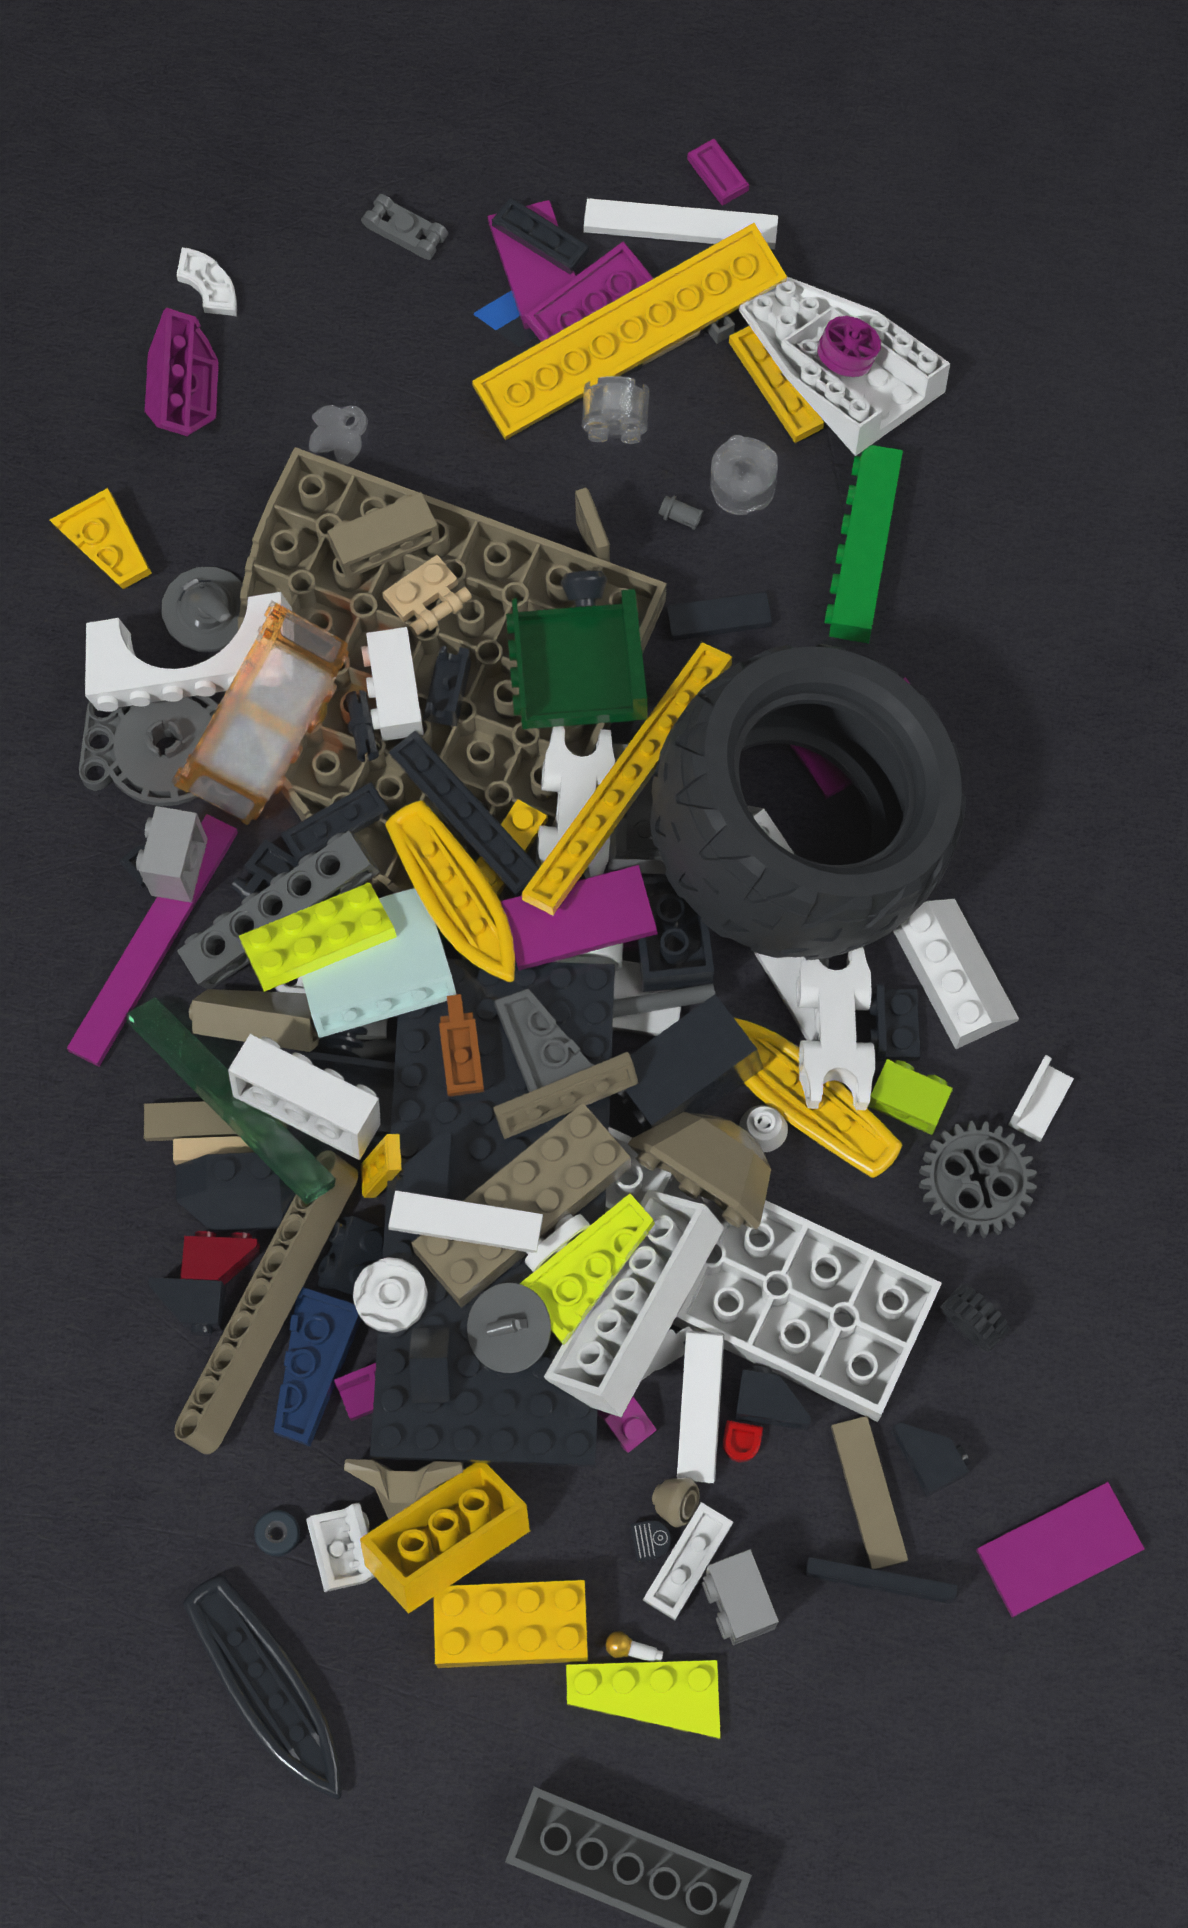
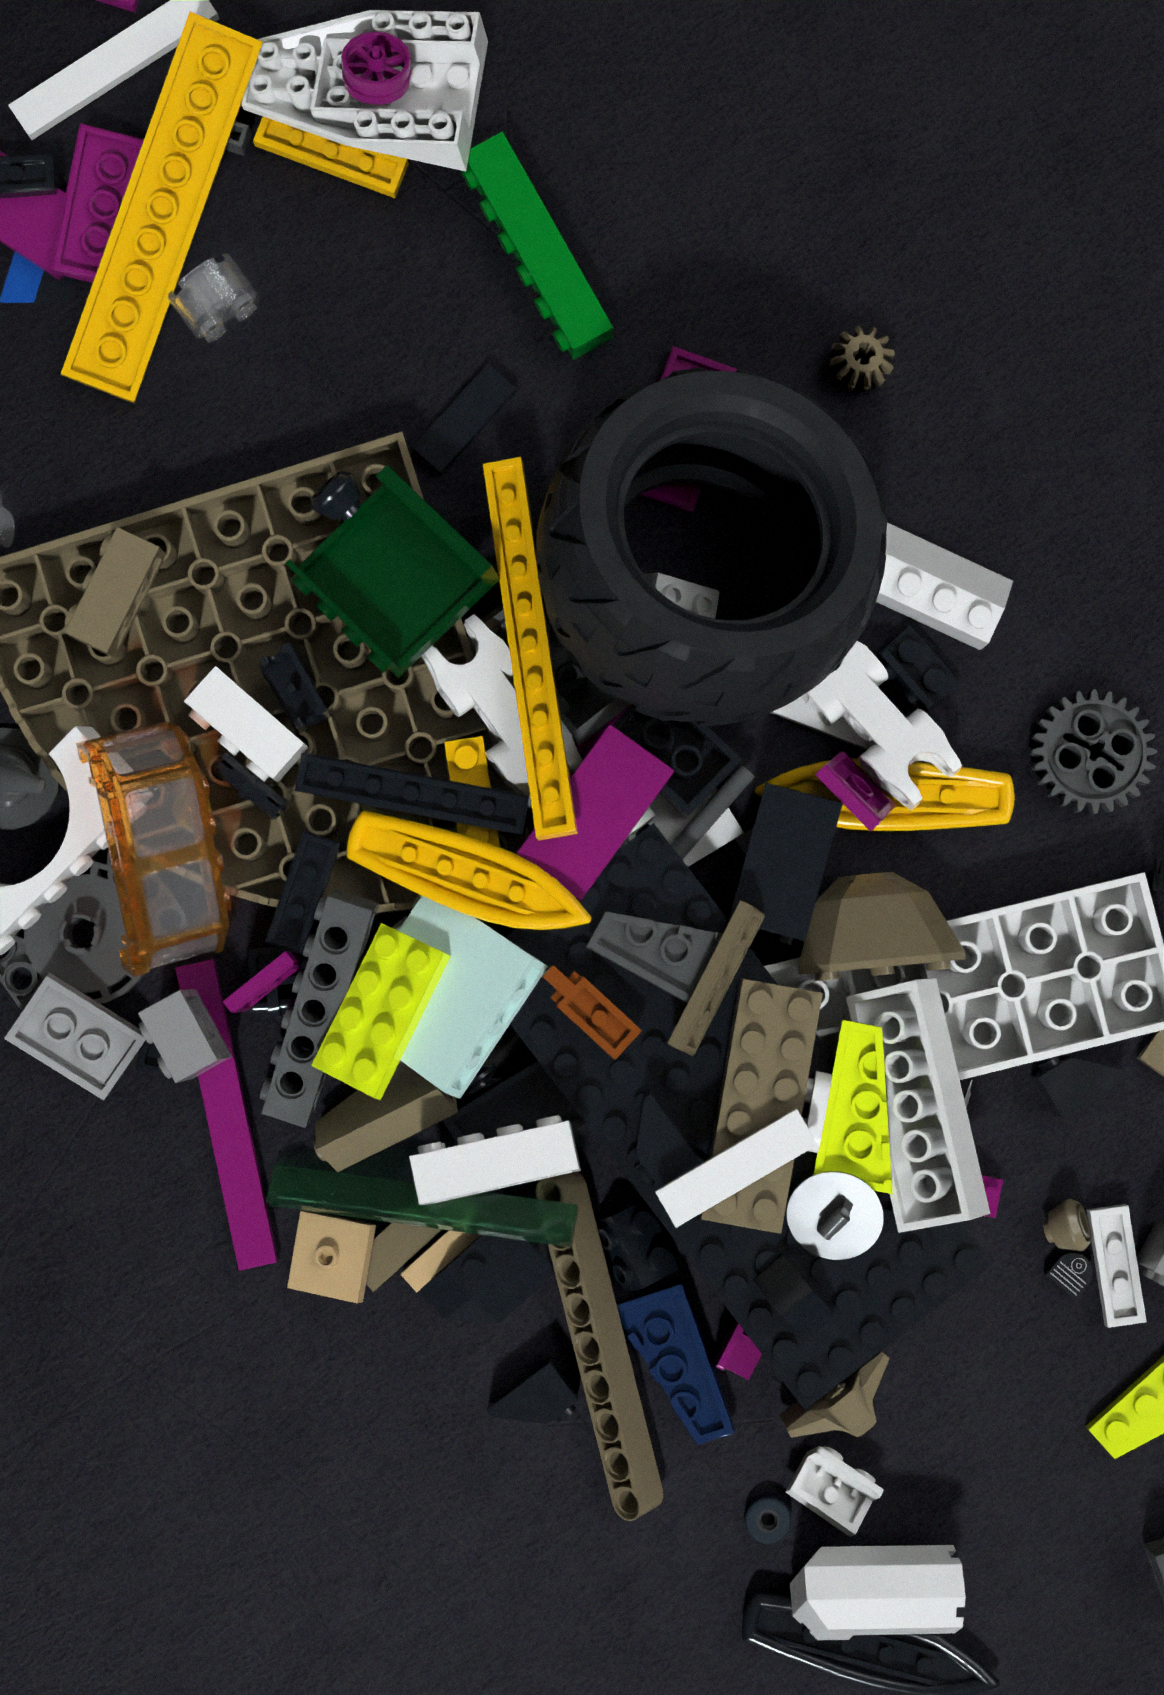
camera: 40 degrees left, 15 degrees up
dark red slope [181,1231,261,1285] -> none
white tile [353,1257,428,1333] -> none
yellow brick [360,1462,530,1614] -> none
yellow tile [361,1134,402,1198] -> none
tan plate [382,555,472,636] -> none
yellow brick [434,1580,588,1668] -> none
dark tan tile [575,488,610,562] -> none
piece [606,1631,663,1662] -> none
dark grey pin [659,495,703,530] -> none
white tile [677,1331,724,1483] -> none
clear brick [710,435,778,515] -> none
red tile [723,1420,763,1462] -> none
white cone [739,1105,788,1152] -> none
lime brick [868,1059,953,1135] -> none
white panel [1008,1055,1073,1142] -> none
none -> light grey plate [4,972,145,1100]
none -> magenta tile [223,951,304,1013]
none -> tan plate [287,1210,376,1304]
none -> white brick [790,1545,966,1640]
none -> magenta tile [815,751,895,832]
none -> dark tan gear [829,325,895,392]

